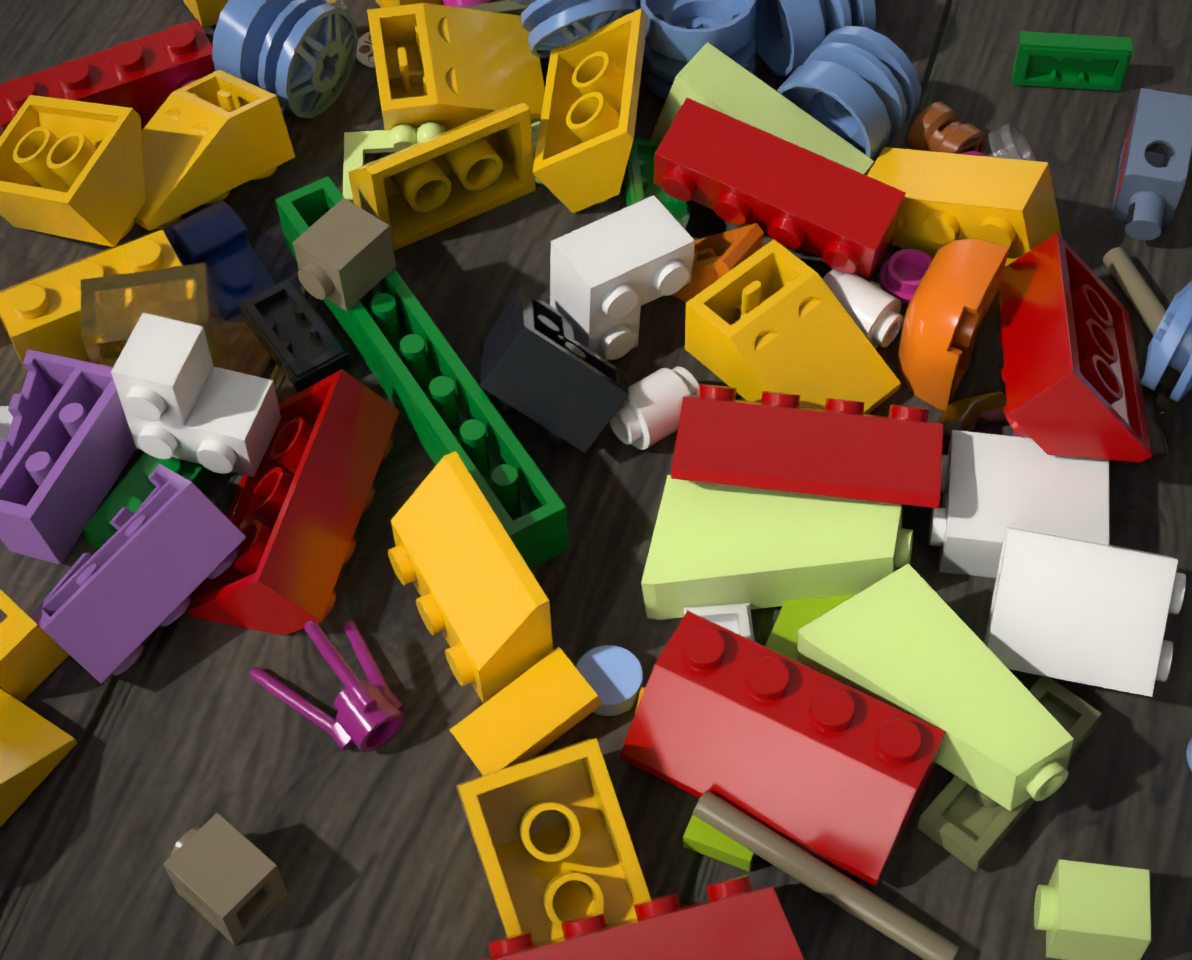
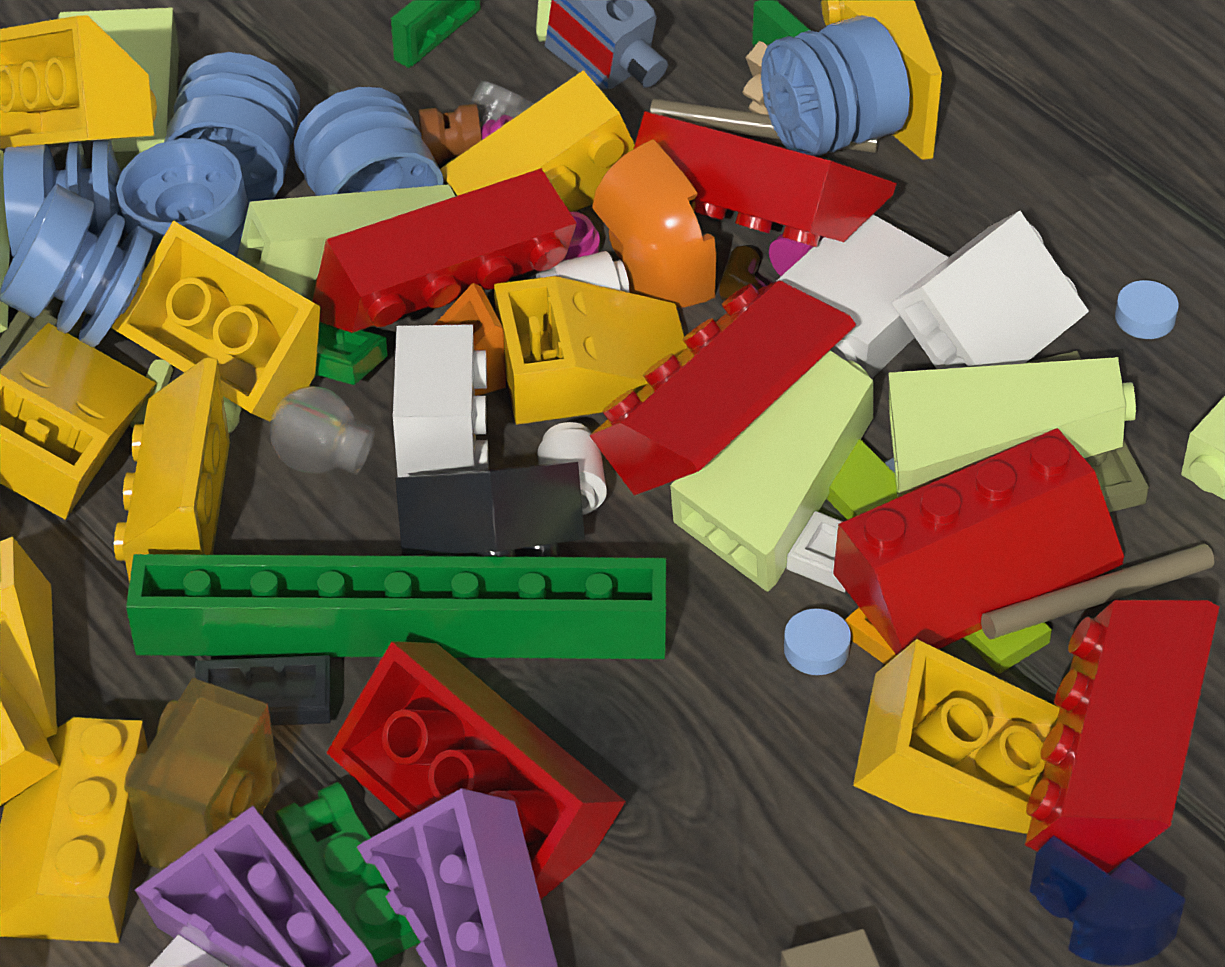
camera: 60 degrees left, 5 degrees down
white brick [111,313,281,477] -> none
clear blue brick [166,200,275,322] -> none
magenta plant [249,620,405,753] -> none
dark tan brick [293,198,396,311] -> none
yellowish green piece [343,122,446,203] -> none
yellow slope [388,451,553,704] -> none
yellow tile [450,647,603,776] -> none
none -> clear piece [269,387,375,475]

